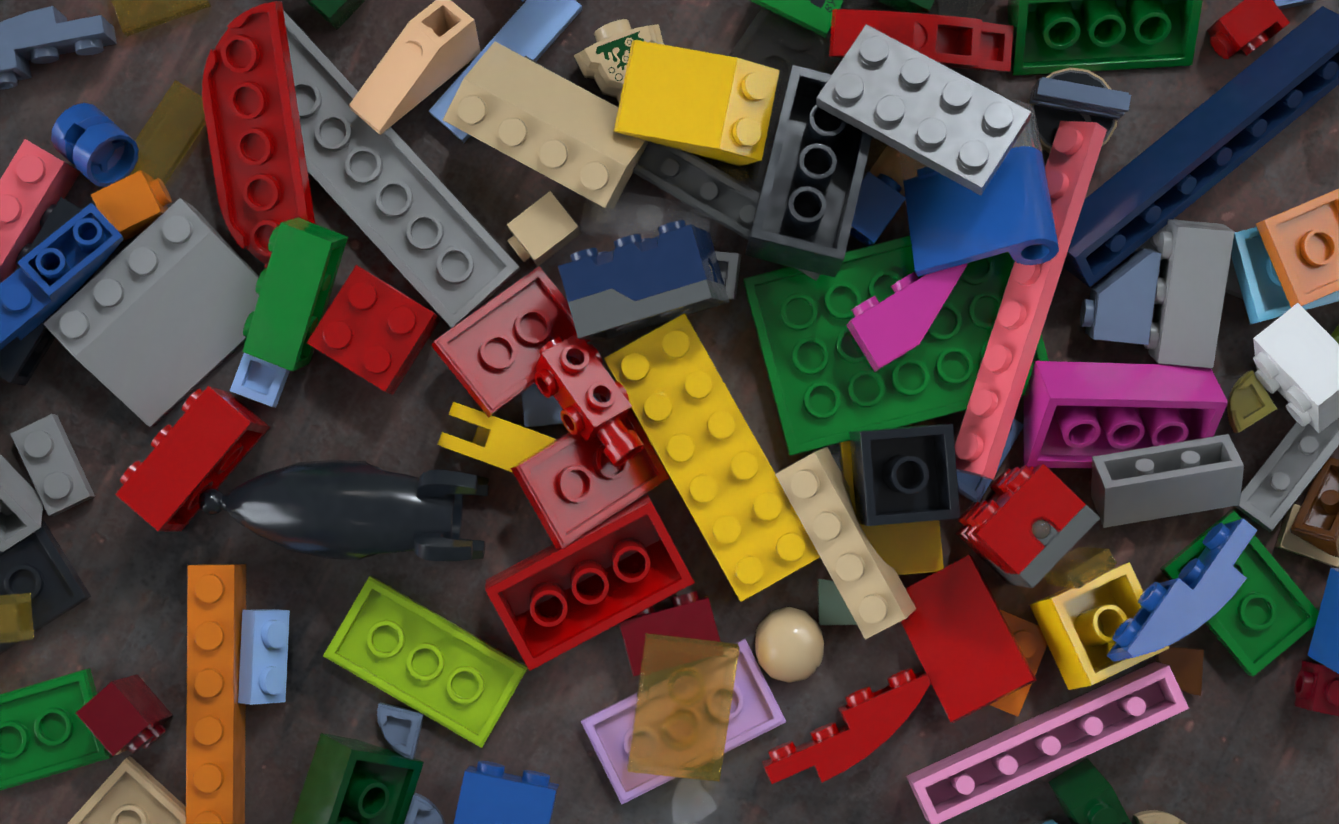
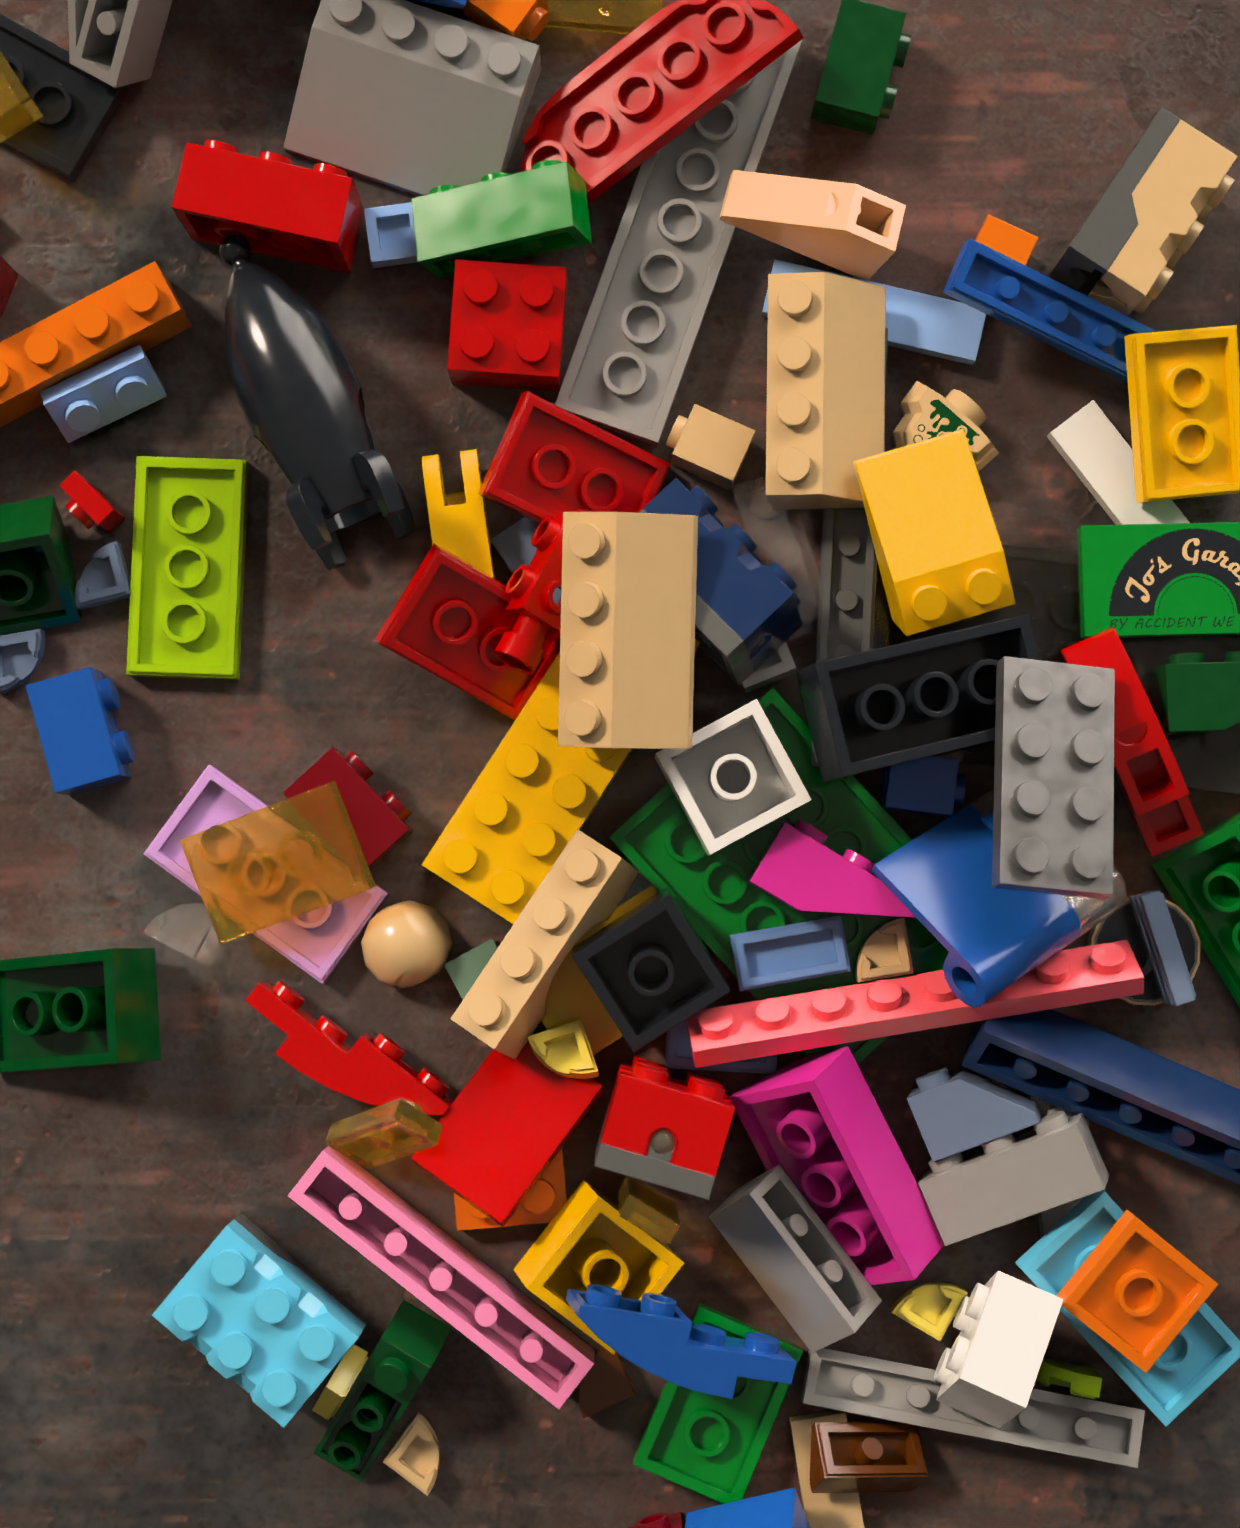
camera: 60 degrees right, 0 degrees up
light grey plate [11,414,95,516] -> none
red slope [485,494,695,671] -> none
none -> red plate [59,471,126,533]
none -> clear yellow plate [325,1098,443,1169]
none -> light yellow tile [528,1019,599,1079]
none -> tan slope [558,512,698,749]
none -> white brick [655,699,812,856]
none -> medium blue tile [729,915,851,991]
none -> tan tile [855,917,914,982]

